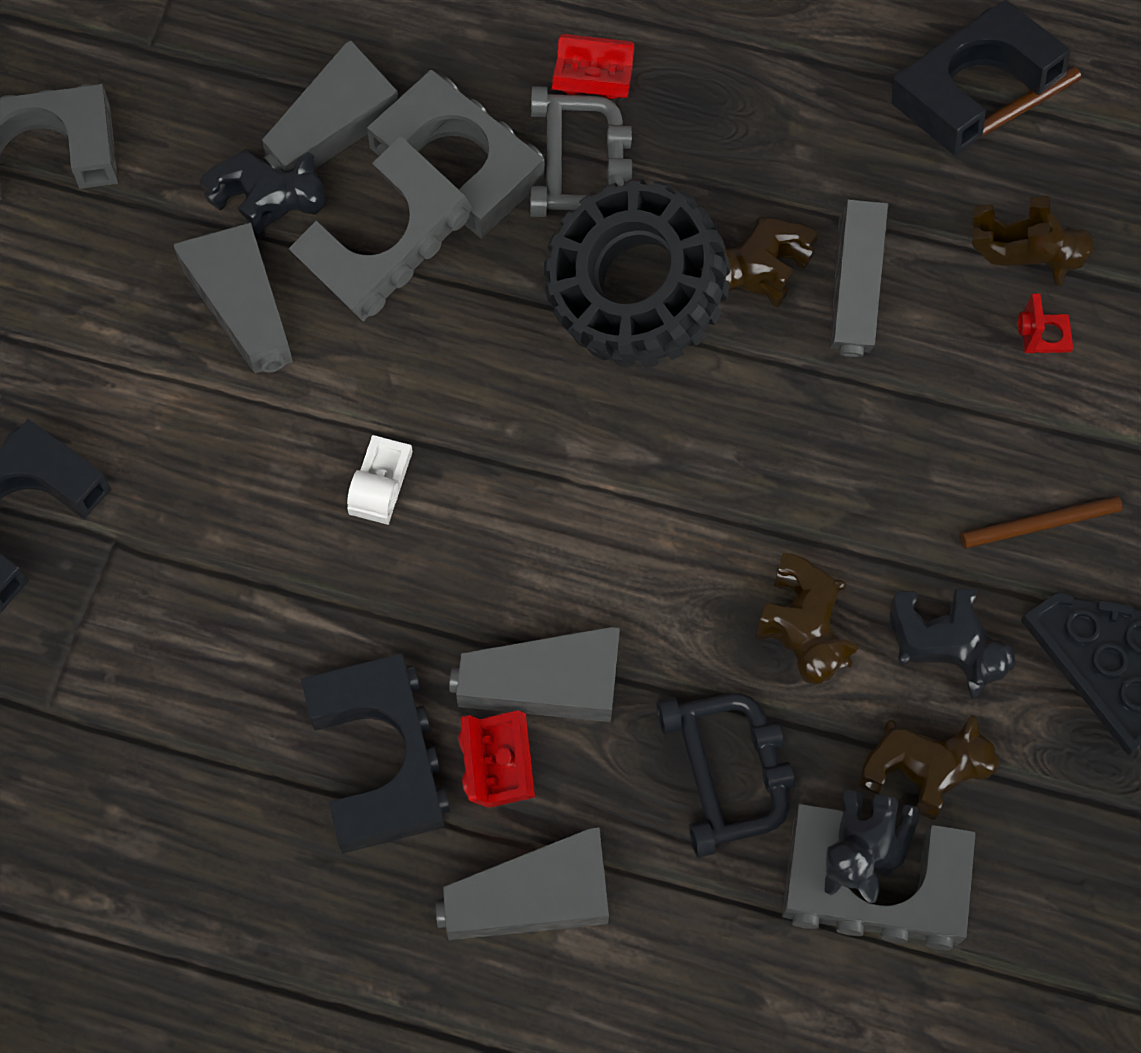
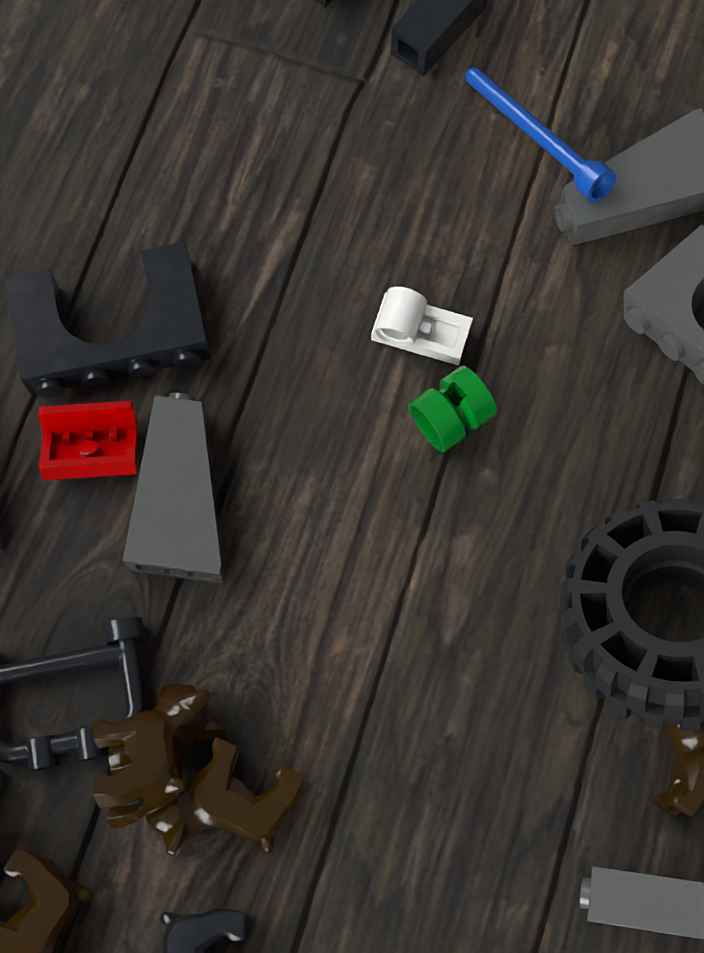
camera: 95 degrees right, 5 degrees up
none -> dark brown animal [93,684,225,828]
none -> green wheel [408,366,497,452]
none -> blue piece [465,67,616,202]

